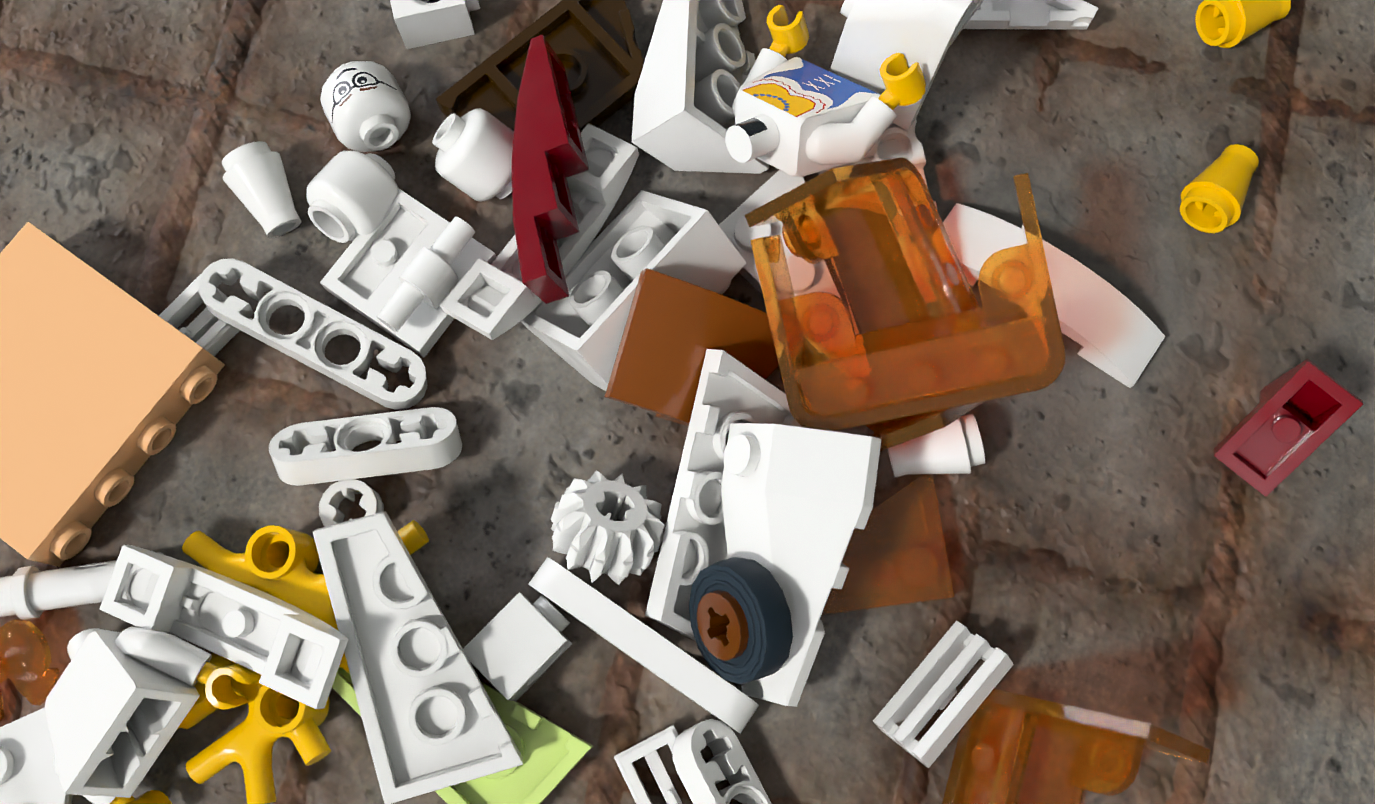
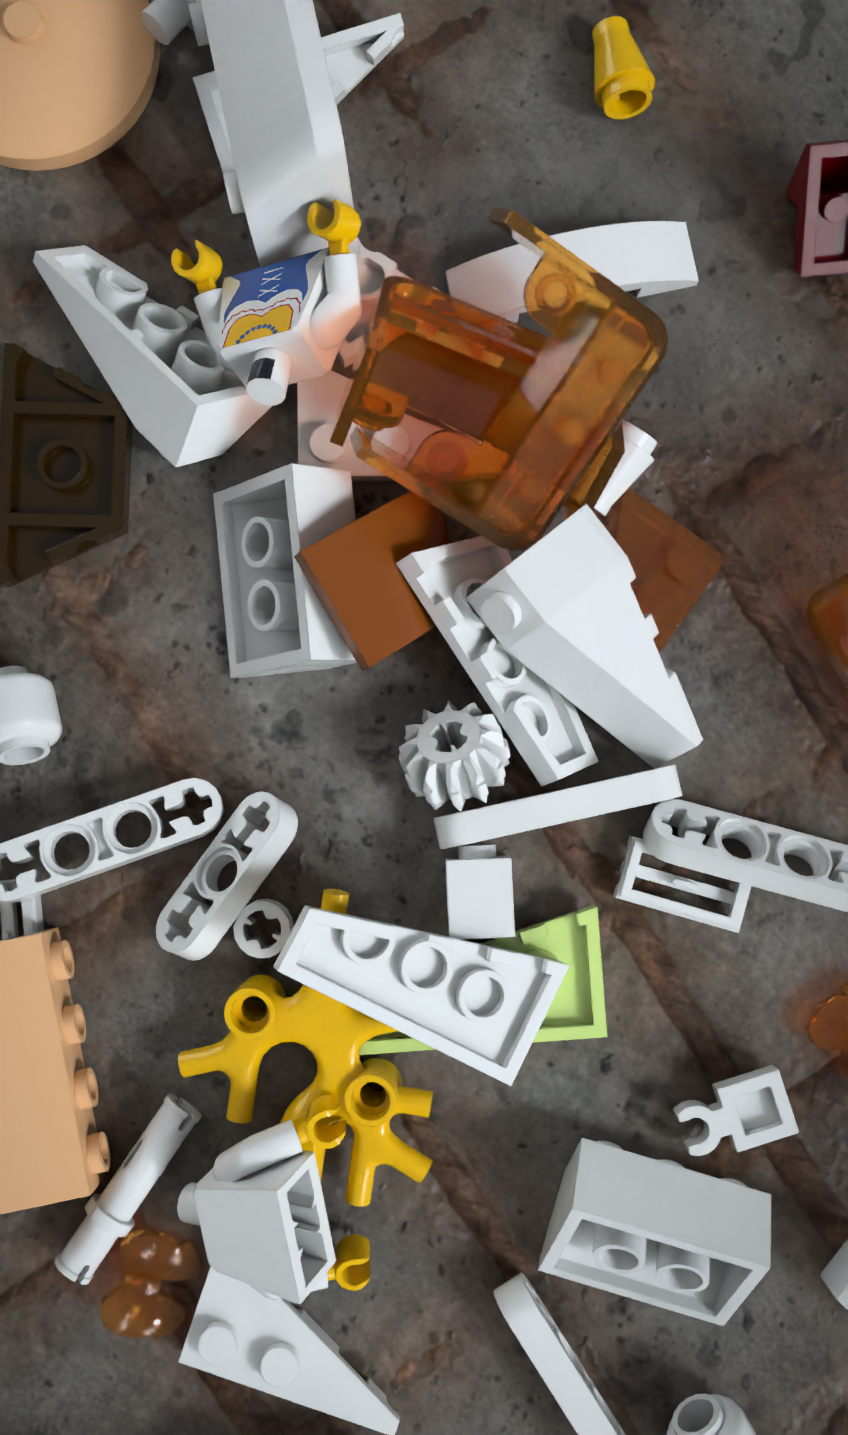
camera: 45 degrees left, 10 degrees up
white slope [100,545,349,709] -> none
white plate [320,188,496,358] -> none
white head [432,108,514,202] -> none
white slope [440,123,639,340] -> none
dark red slope [512,35,589,304] -> none
black wheel [689,557,793,684] -> none
white tile [873,620,1014,768] -> none

